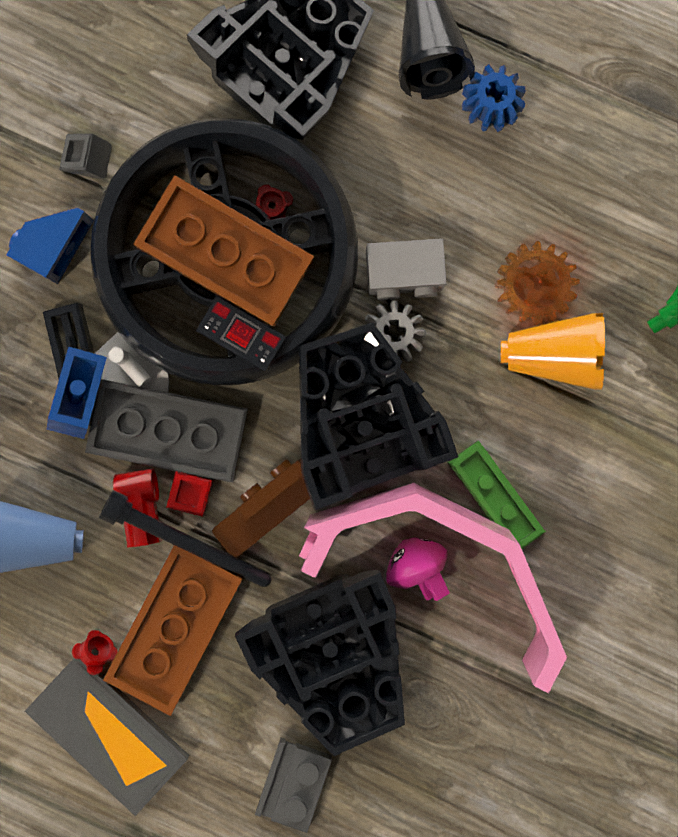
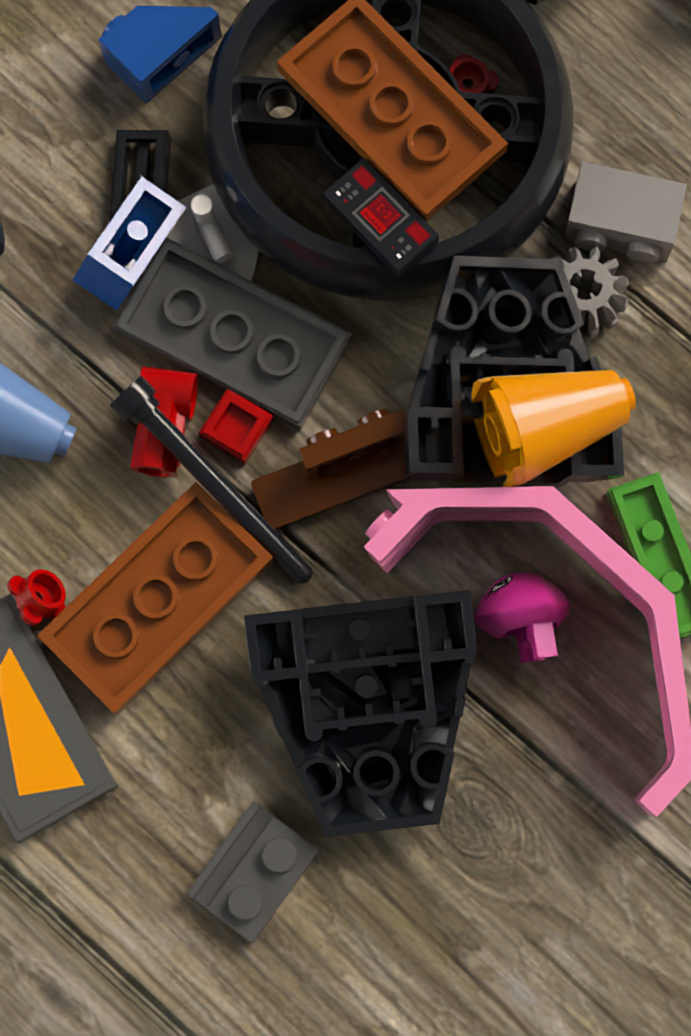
camera: 20 degrees right, 10 degrees down
none -> light orange cone [471,370,636,487]

